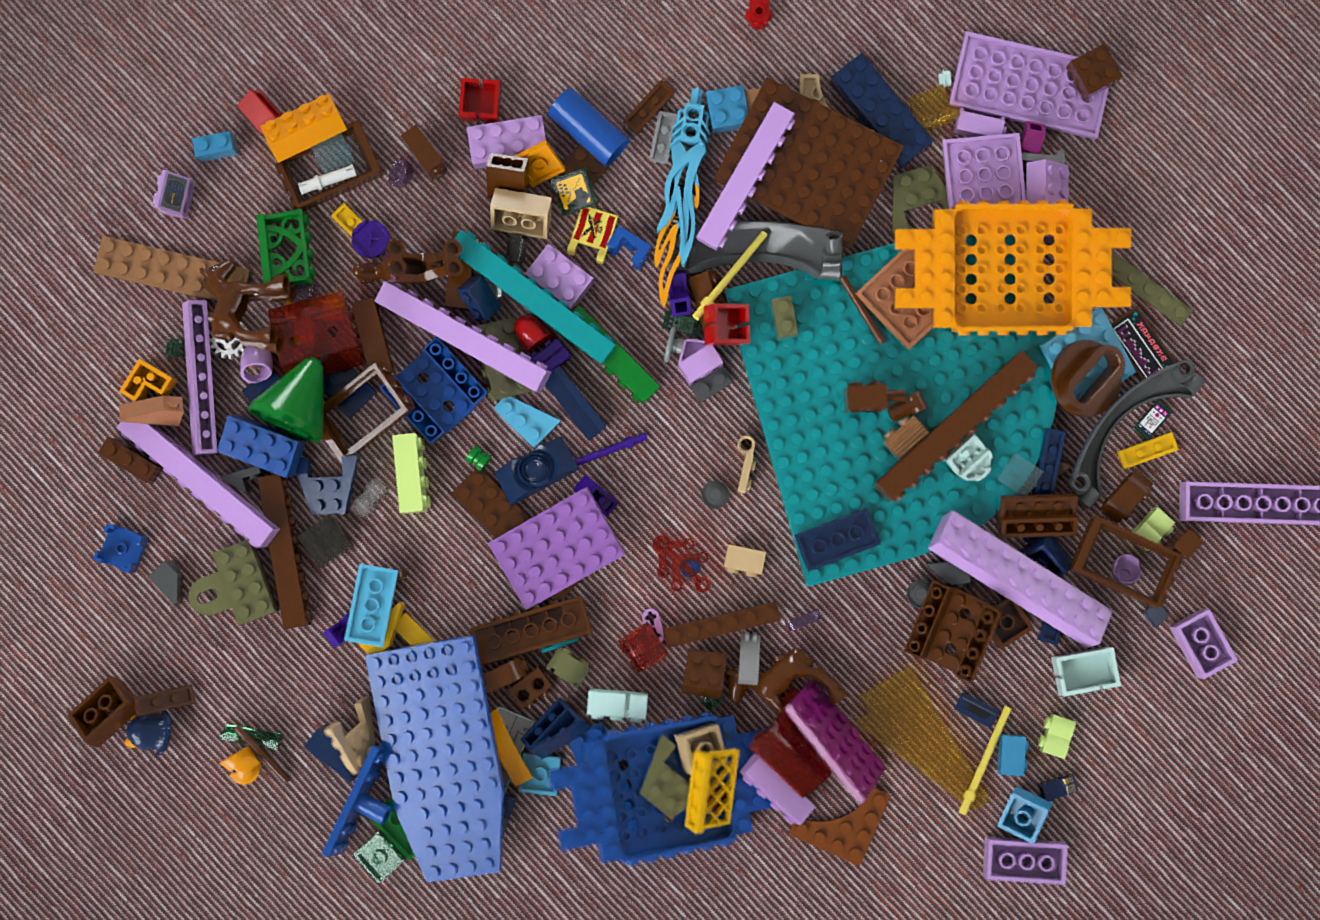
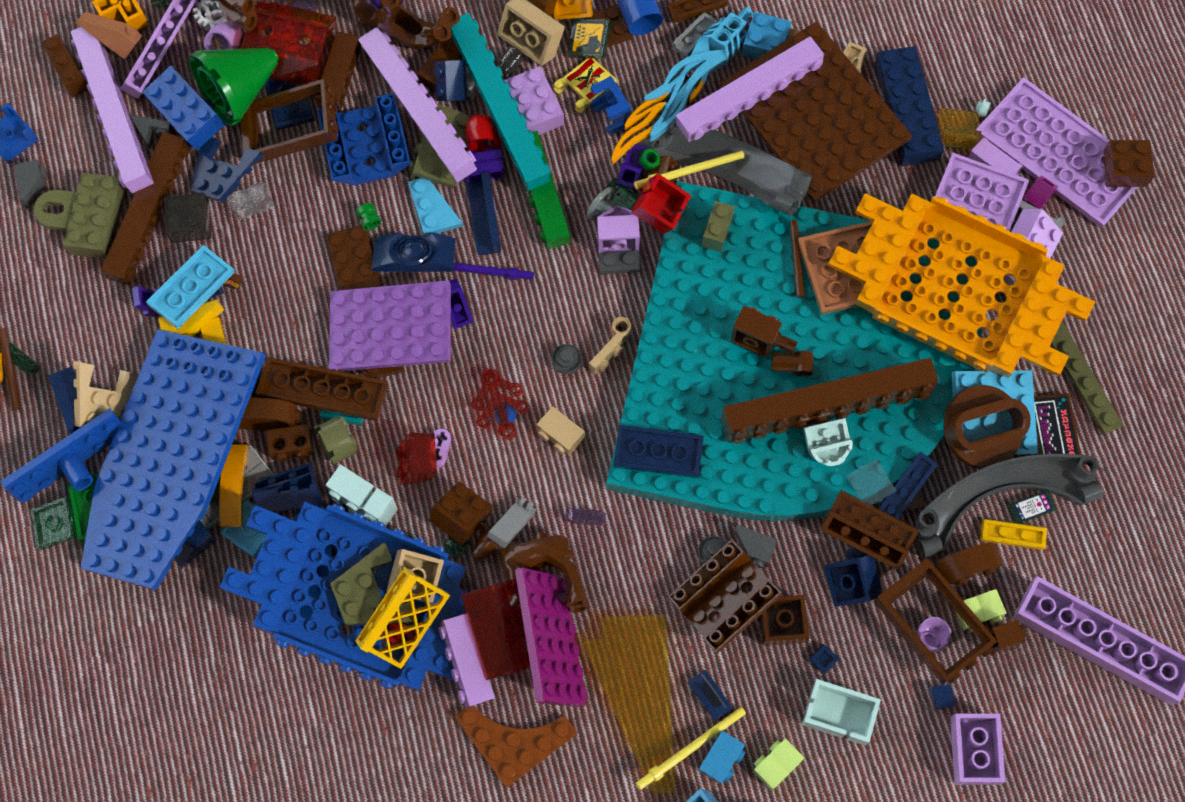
camera: 25 degrees right, 15 degrees down
yellowish green brick [392,433,431,514] -> none
reddish brown brick [663,601,781,648] -> none
medium nougat brick [883,416,929,460] -> none
olive wing [891,165,948,236] -> none
lavender brick [928,511,1113,648] -> none
none -> green piece [639,149,660,170]

